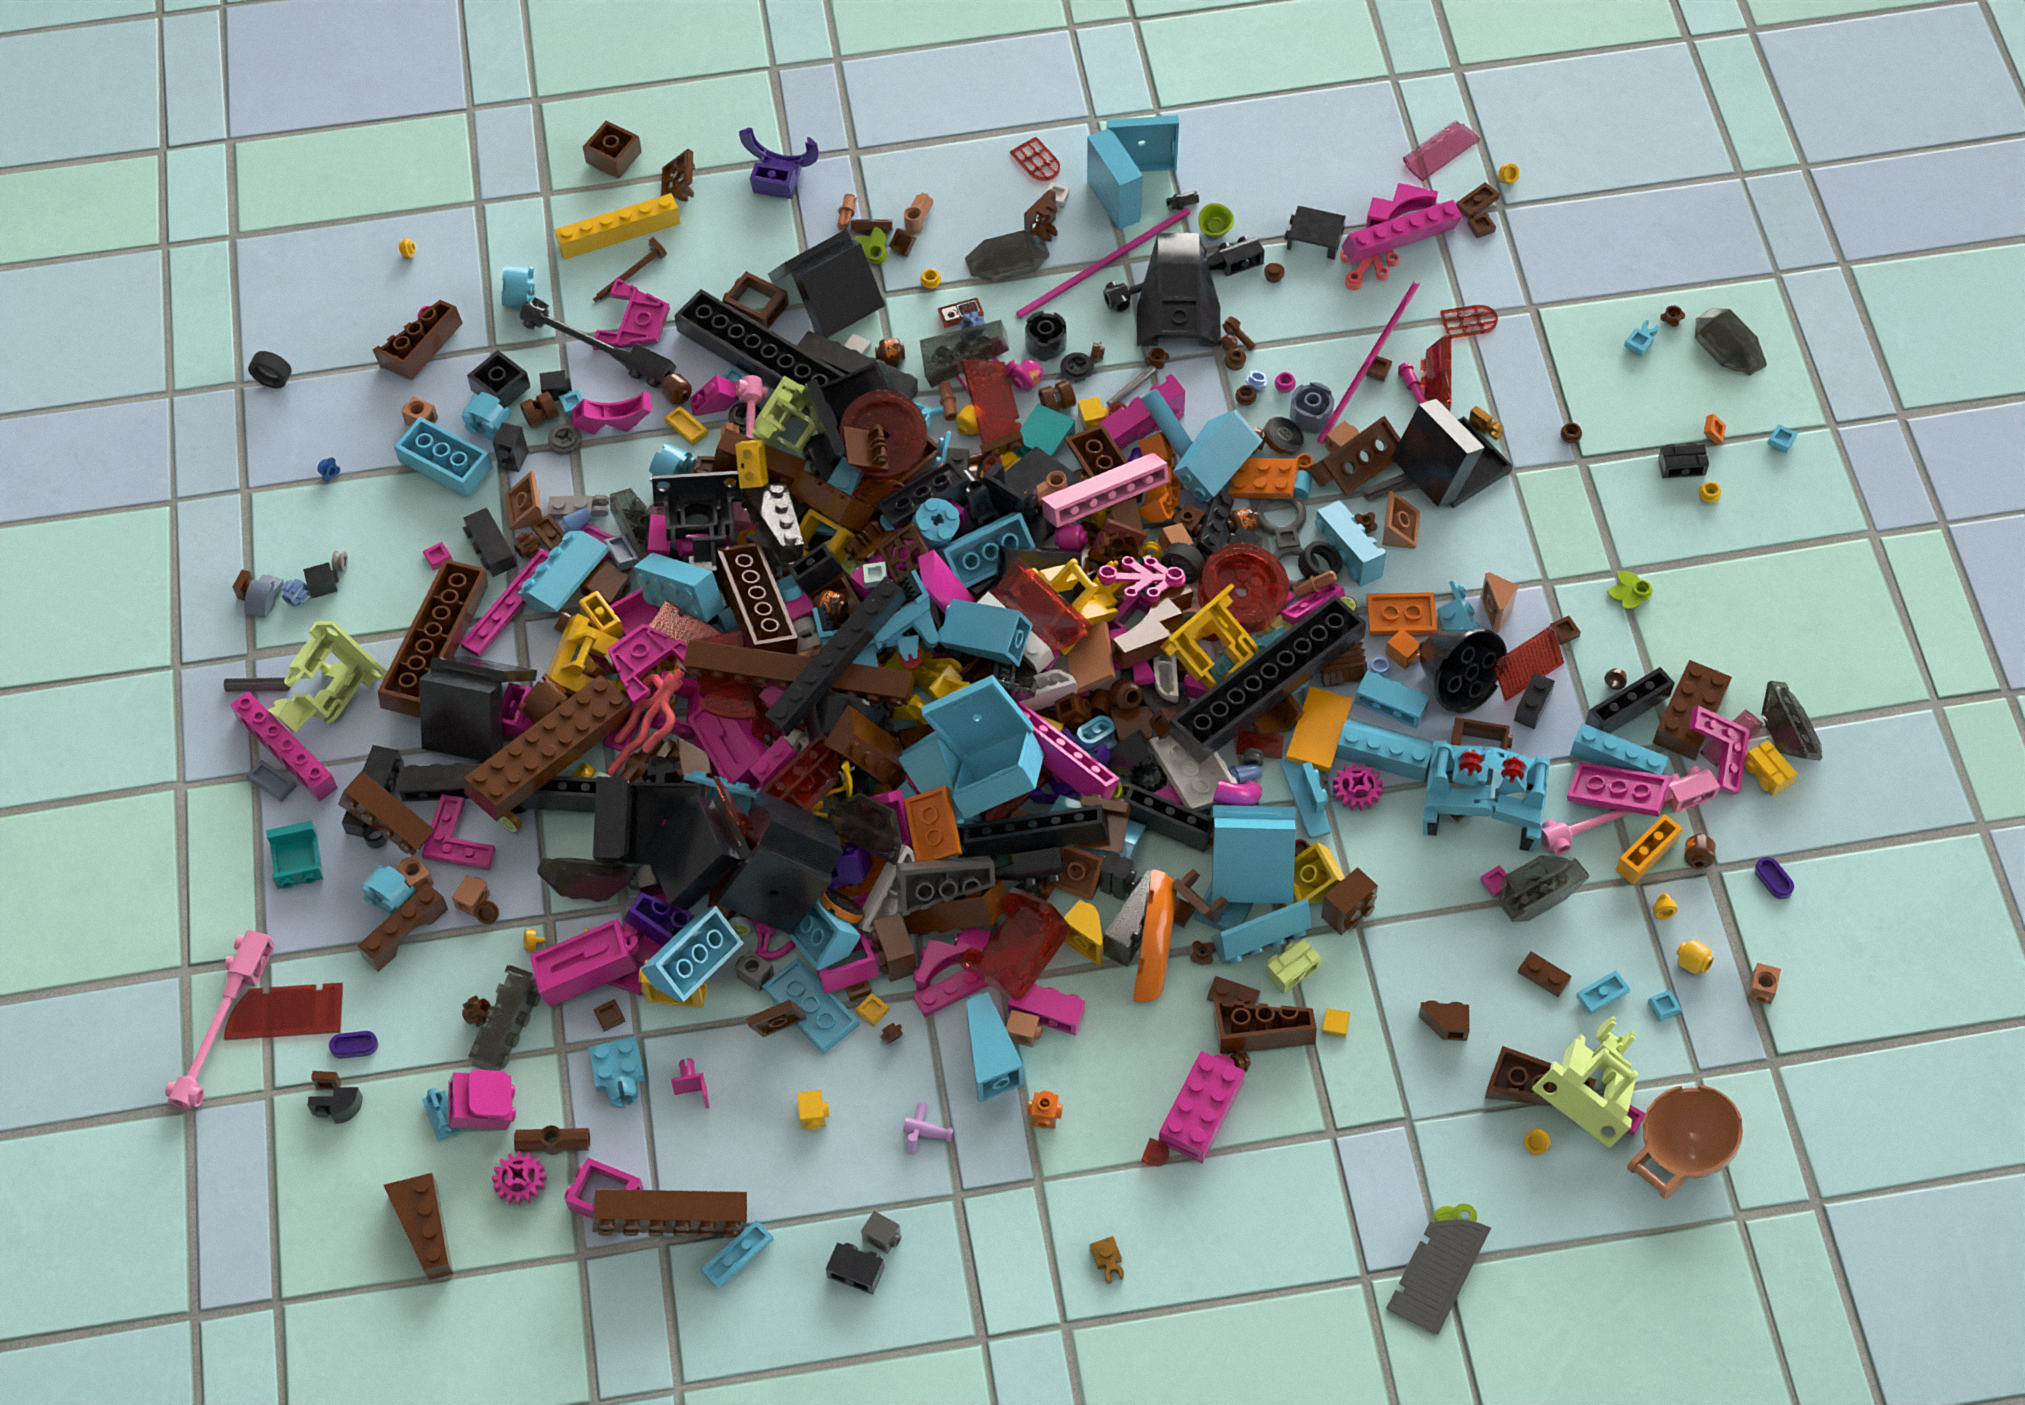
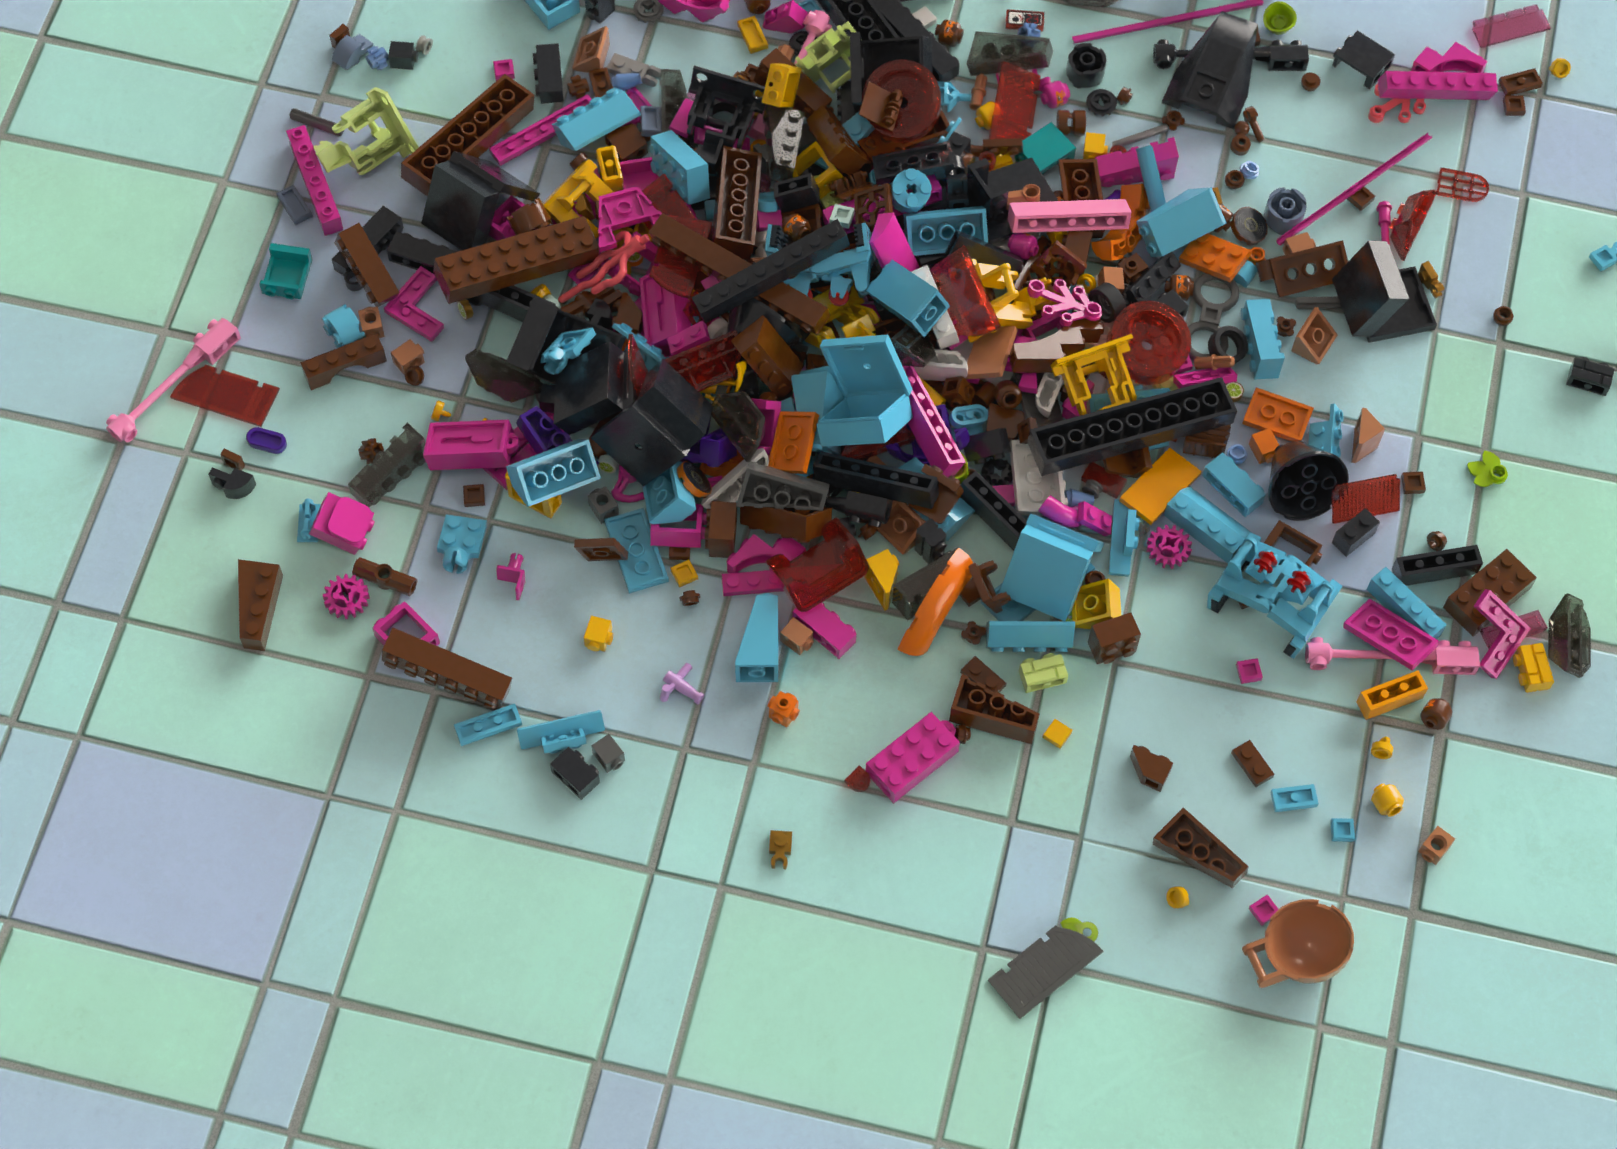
camera: 20 degrees right, 5 degrees up
medium azure brick [649,443,697,489] -> none
dark pink plate [1274,372,1296,392] -> none
clear smoke wedge [1498,855,1590,922] -> none
yellowish green container [1532,1016,1638,1148] -> none
yellow plate [1699,482,1721,503] -> none
dark purple tile [1755,857,1794,899] -> none
none -> medium azure bracket [517,710,605,754]
none -> medium azure plate [541,328,596,374]
none -> dark pink plate [1077,501,1112,537]

